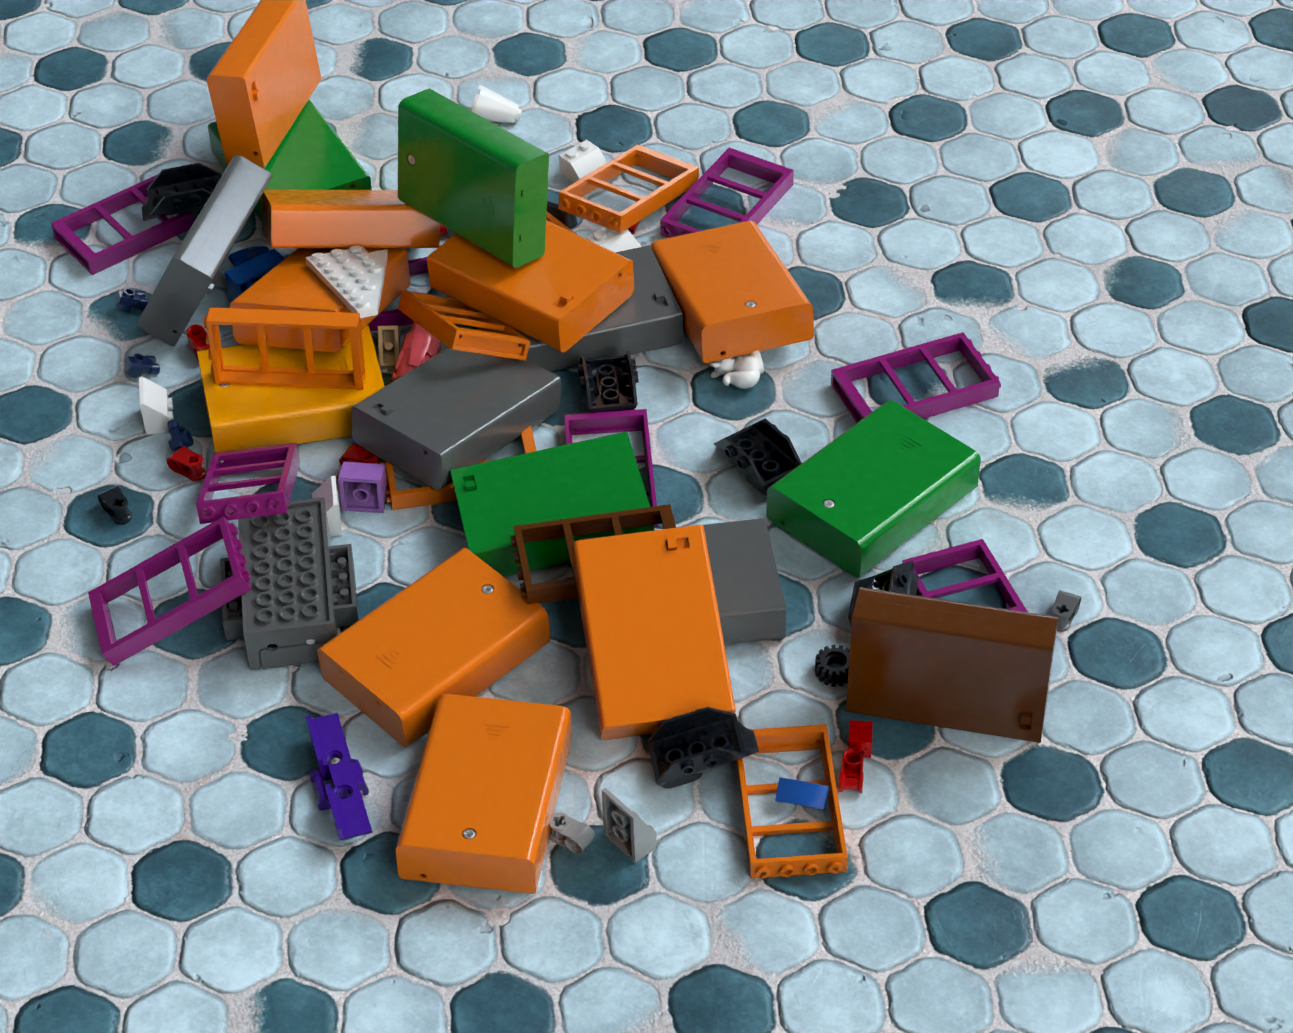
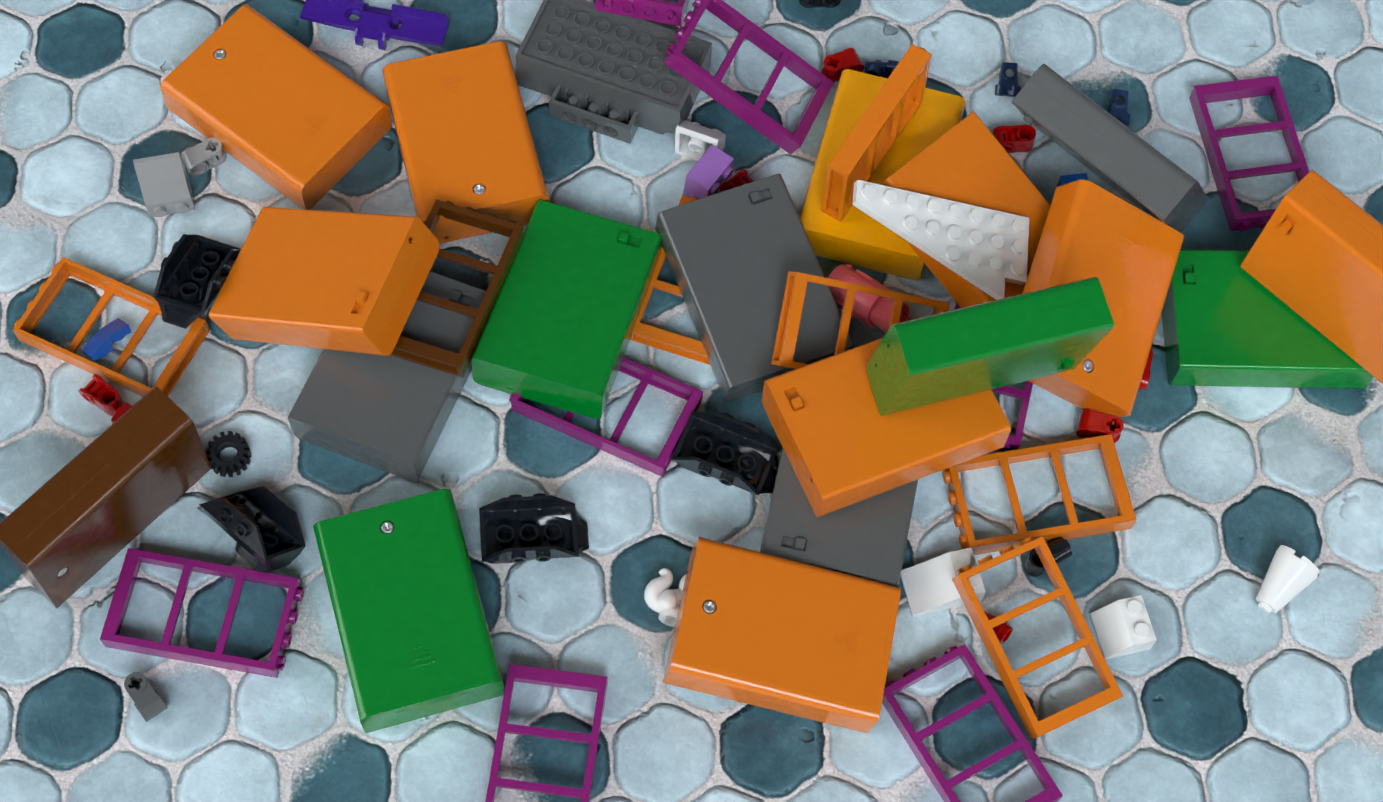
camera: 115 degrees right, 20 degrees up
white slope [139,377,174,435] -> none
black slope [142,162,222,221] -> none
tan slope [378,325,401,366] -> none

